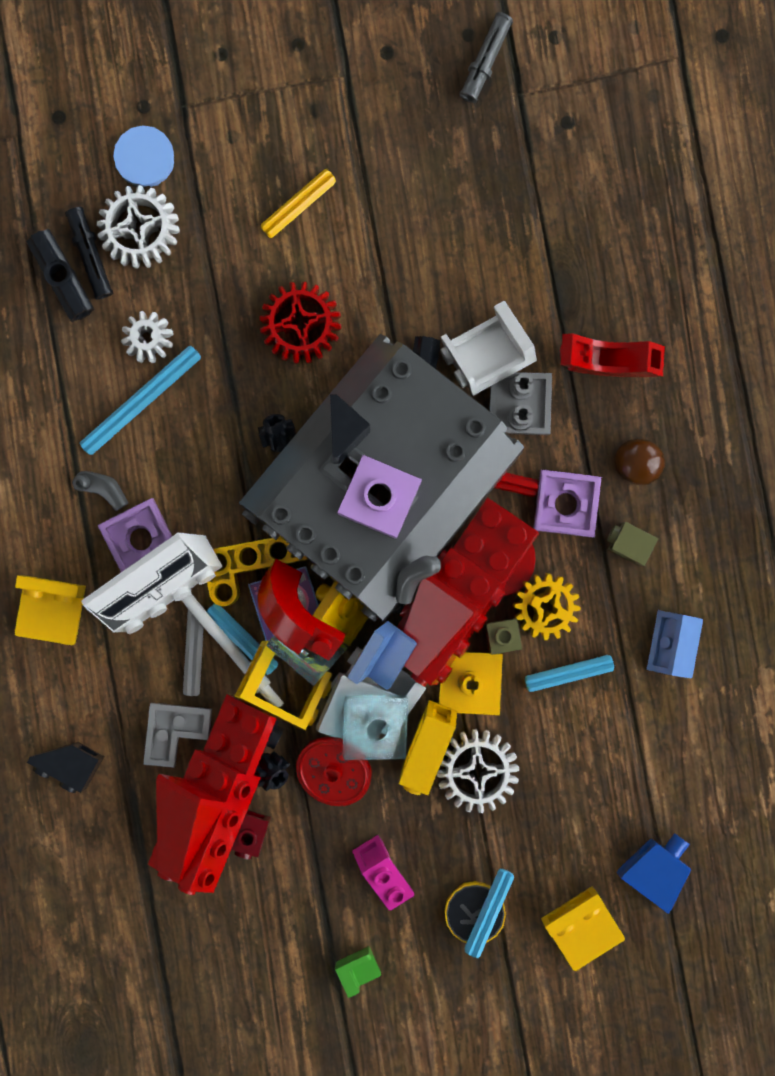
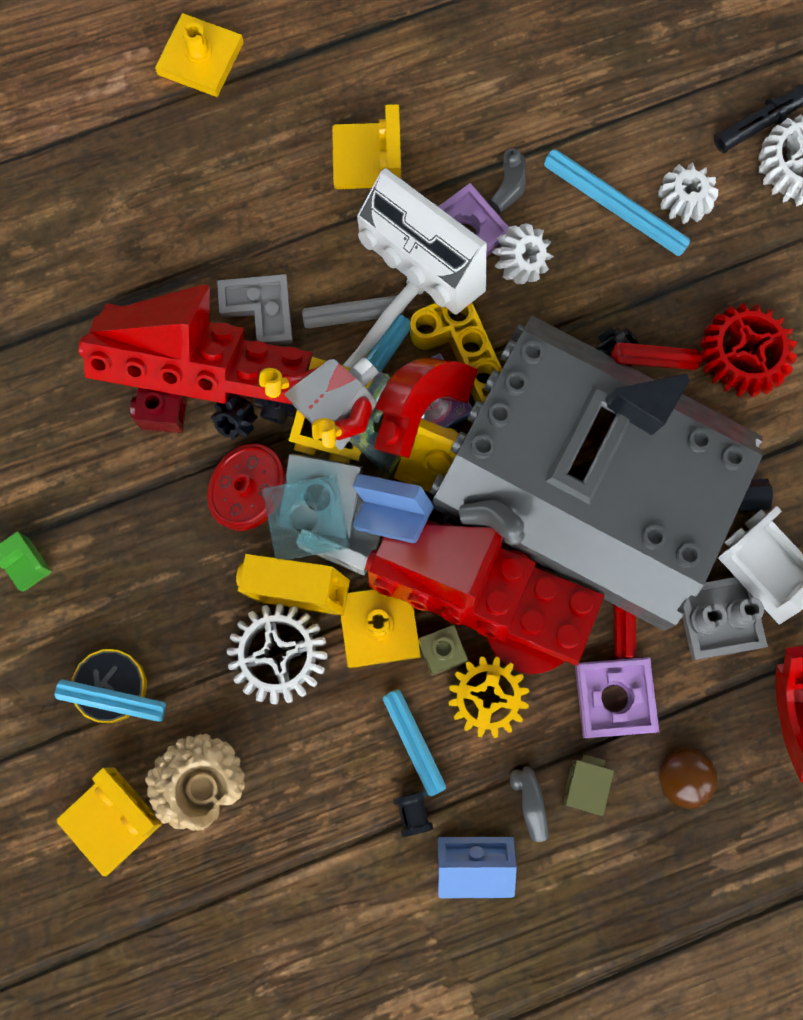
camera: 80 degrees right, 10 degrees down
black piece [26,229,95,322] -> none
black slope [27,742,105,793] -> none
lavender piece [337,455,422,539] -> none
dark pink bracket [352,835,414,910] -> none
blue torso [616,833,691,914] -> none
none -> tan hair [145,733,245,831]
none -> torso [259,357,379,451]
none -> black bush [393,791,433,837]
none -> white gear [492,224,554,284]
none -> dark grey arm [510,766,549,842]
none -> red axle [611,342,703,370]

